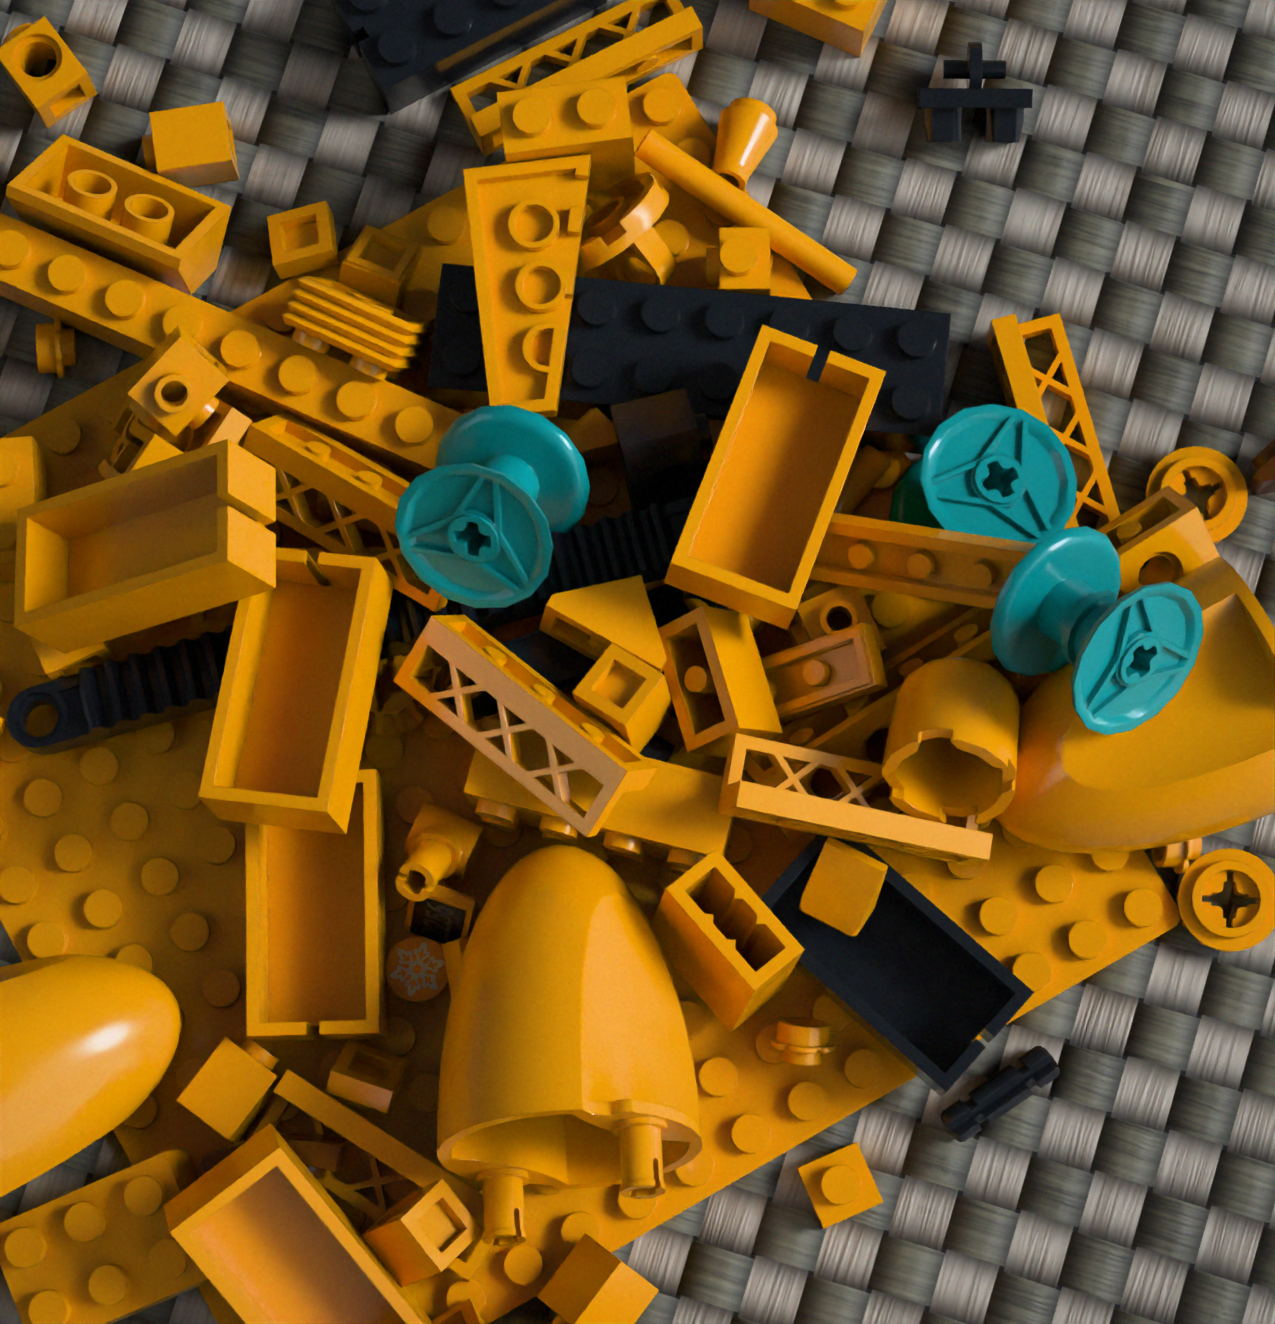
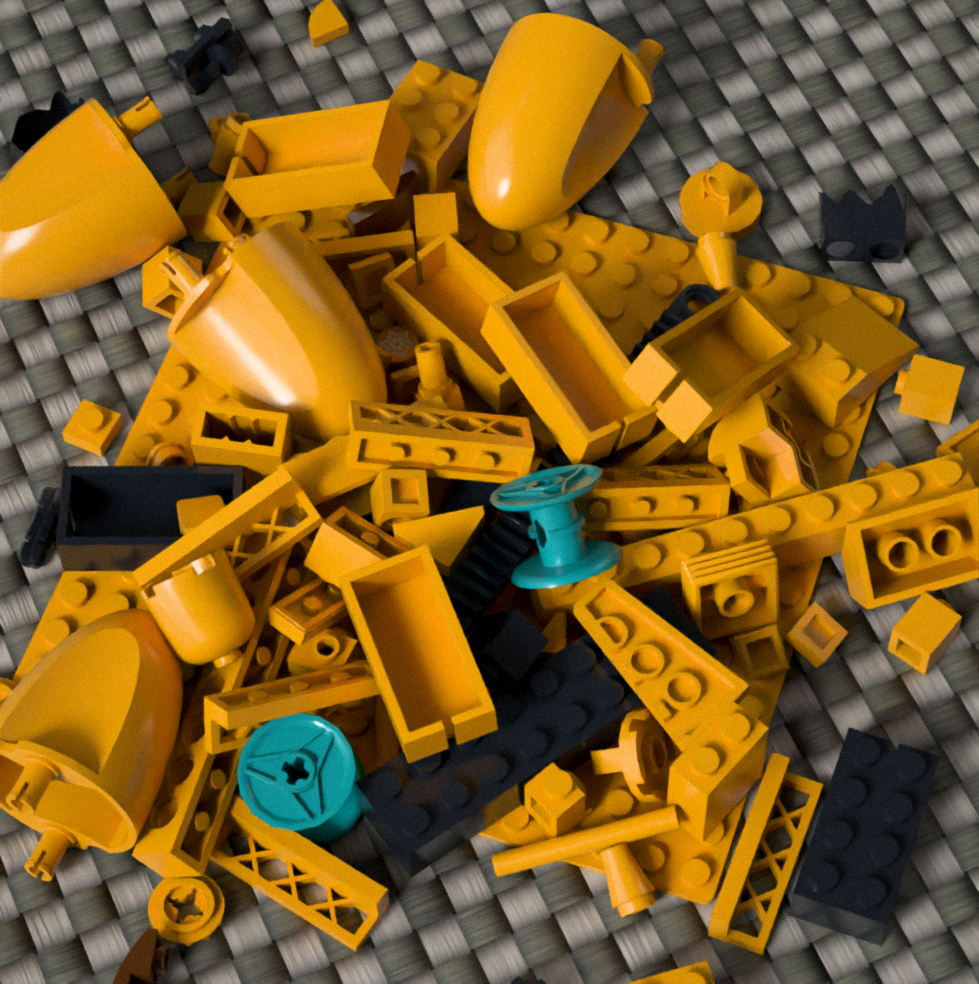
camera: 135 degrees right, 20 degrees down
light orange brick [126,325,229,437] -> none
light orange brick [361,1178,483,1288] -> none
teal piece [990,526,1203,735] -> none

